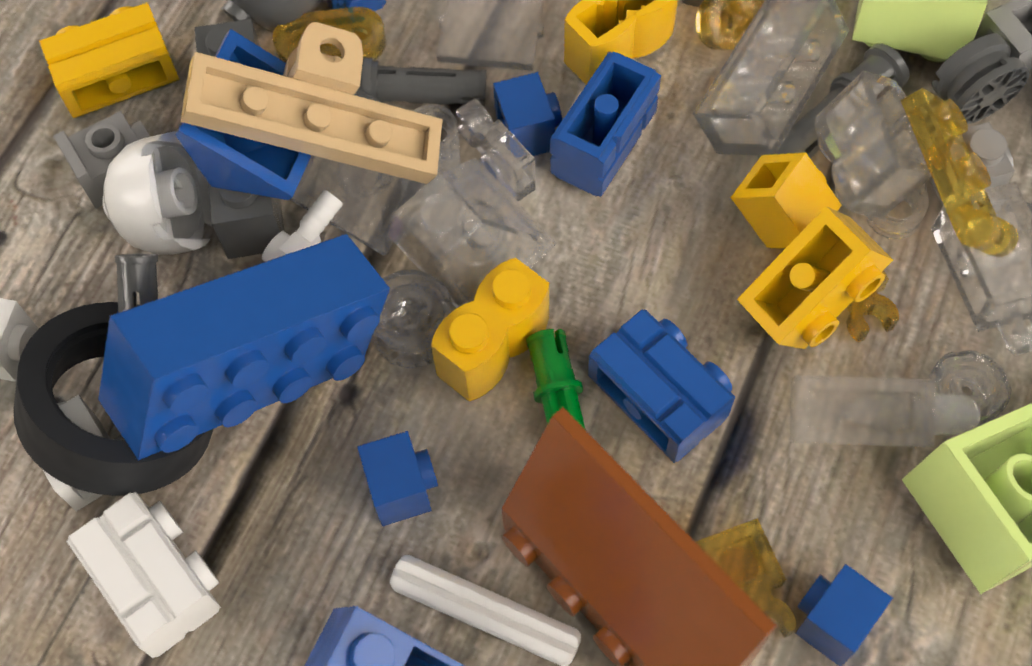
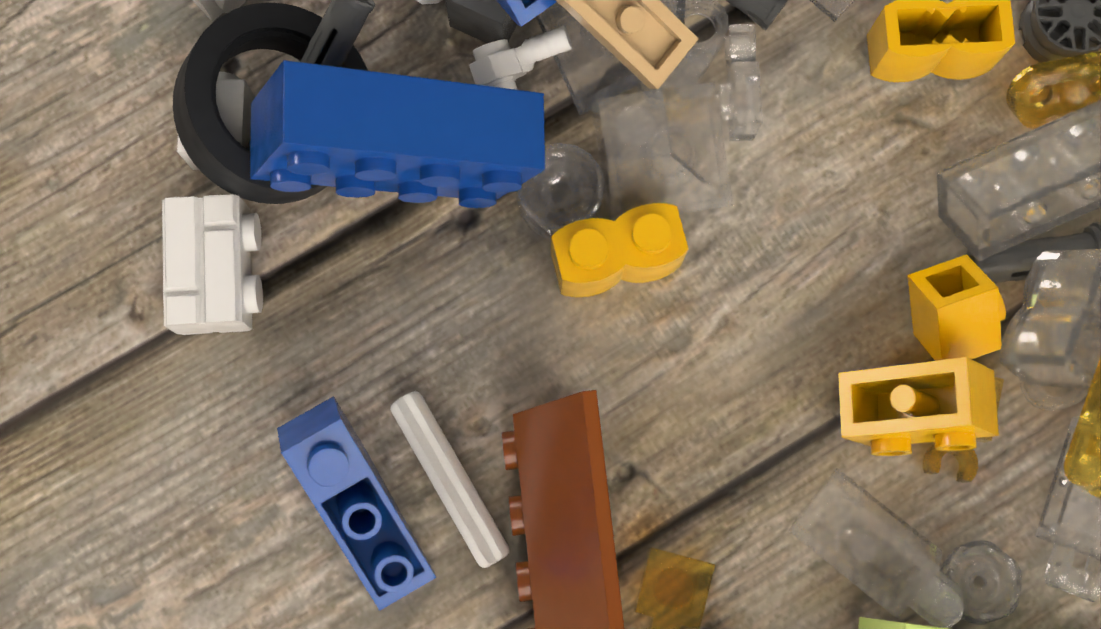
camera: 30 degrees right, 15 degrees up
blue plate [357,431,438,527] -> none
blue plate [493,72,562,162] -> none
green axle [526,329,586,430] -> none
blue brick [550,51,661,197] -> none
blue brick [588,309,735,463] -> none

